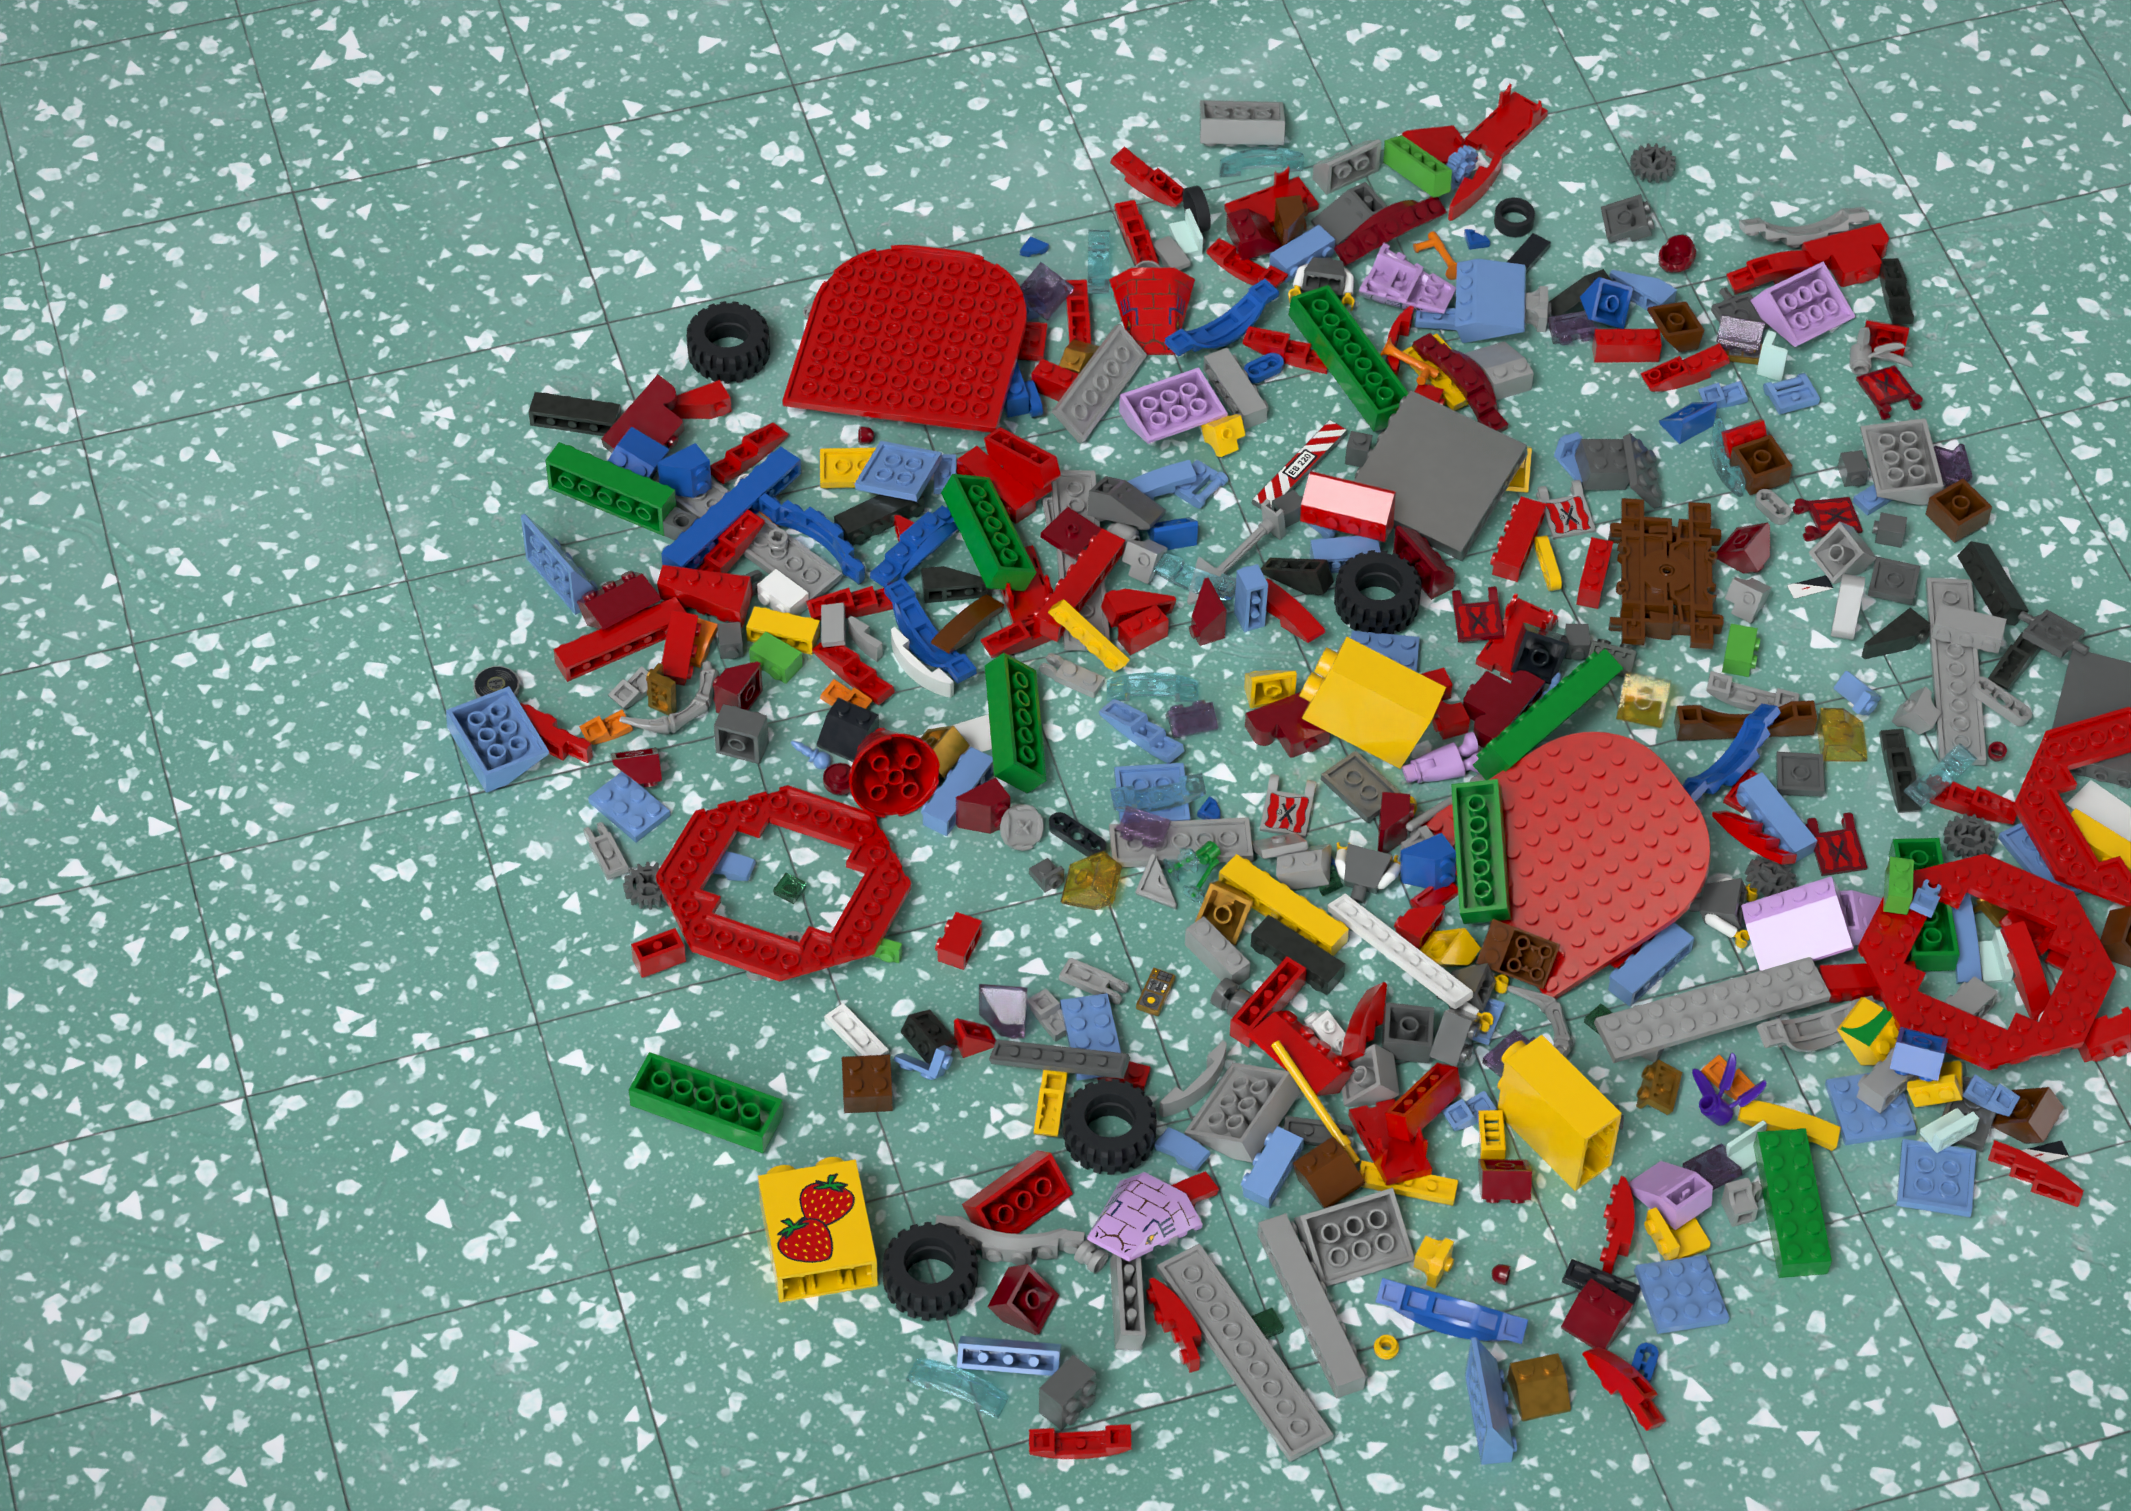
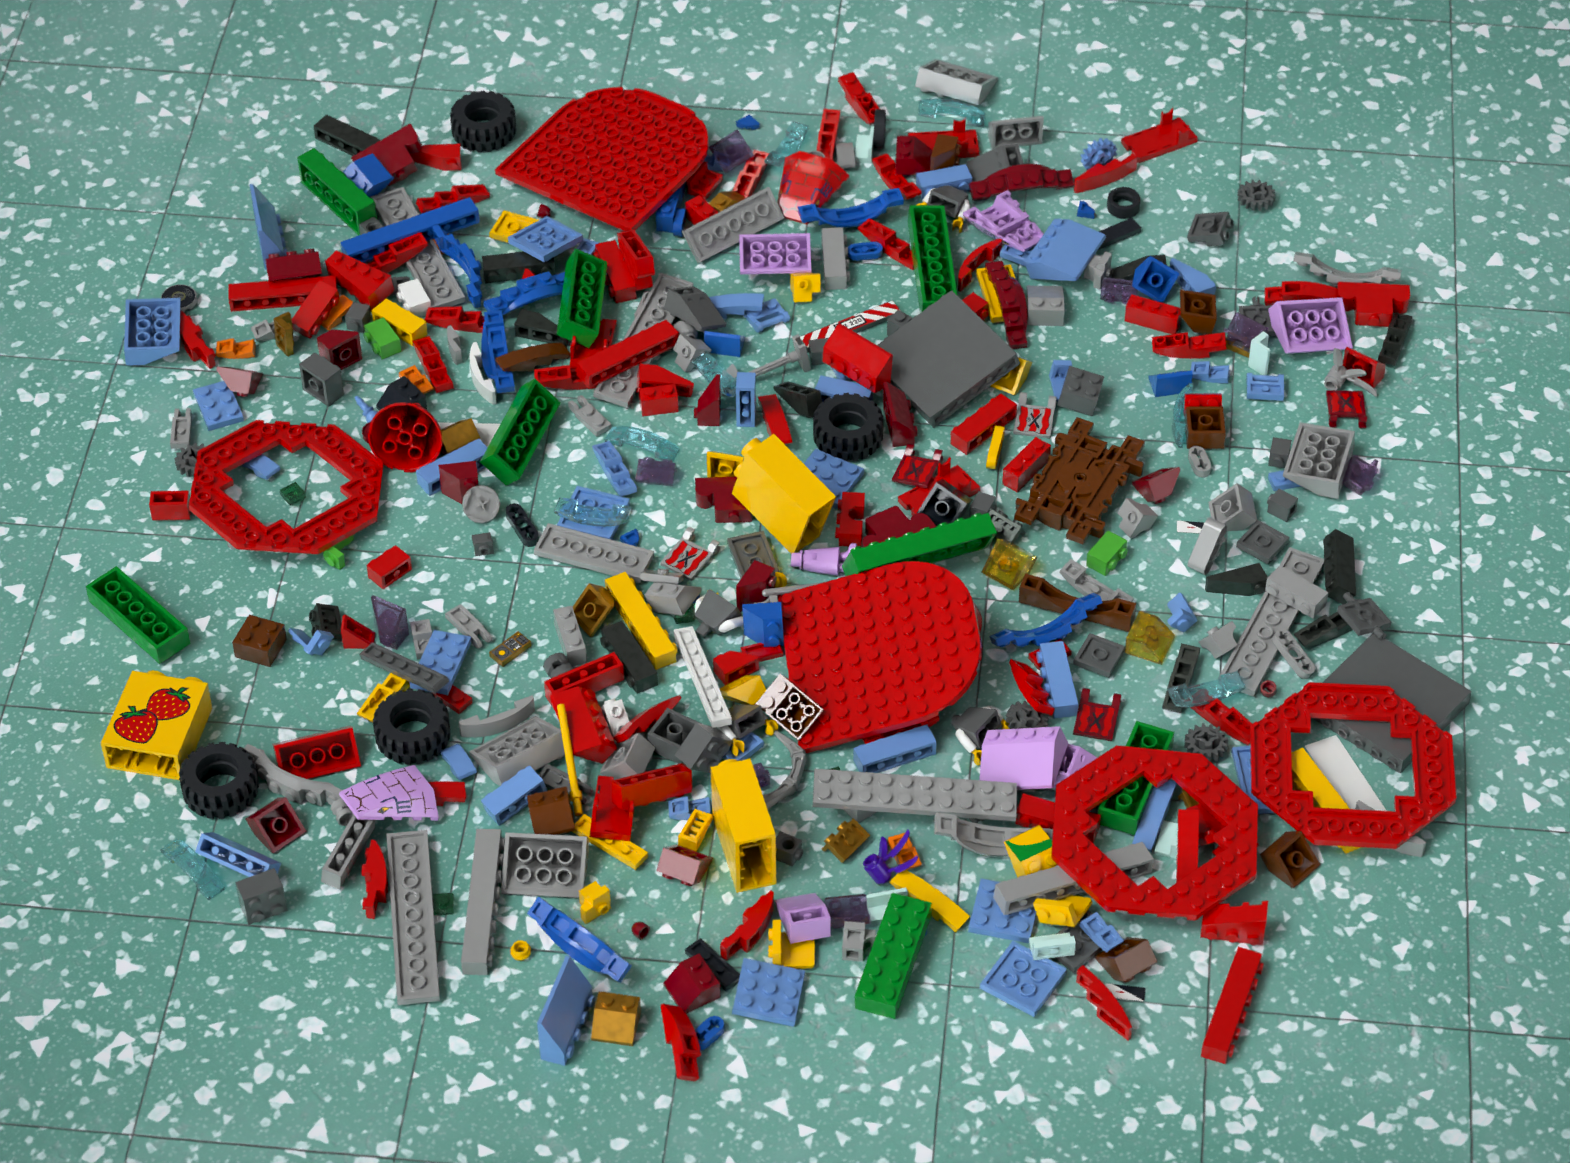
camera: 25 degrees right, 5 degrees down
light grey animal [619,661,718,735] -> none
blue slope [657,443,712,498] -> none
light grey bush [768,528,788,551] -> none
light grey tile [821,603,845,647] -> none
white plate [824,1003,889,1056] -> none
red slope [1029,1424,1132,1459] -> none
dark red plate [1040,507,1102,560] -> none
yellow plate [1048,599,1130,672] -> none
clear yellow slope [1060,851,1122,910] -> none
clear purple bracket [1115,806,1171,849] -> none
light grey tile [1135,853,1177,910] -> none
plant [1163,841,1221,904] -> none
orange piece [1380,337,1440,385] -> none
bright green brick [1383,135,1452,197] -> none
red door [1401,125,1478,165] -> none
orange piece [1413,231,1457,280] -> none
green brick [1451,779,1511,924] -> none
dark grey plate [1623,433,1662,509] -> none
dark red hair [1658,234,1696,273] -> none
dark red flag [1792,497,1863,542] -> none
bright green brick [1883,856,1914,915] -> none
slope [1890,1027,1948,1081] -> none
medium blue plate [1909,879,1941,918] -> none
reddish brown brick [1925,479,1992,543] -> none

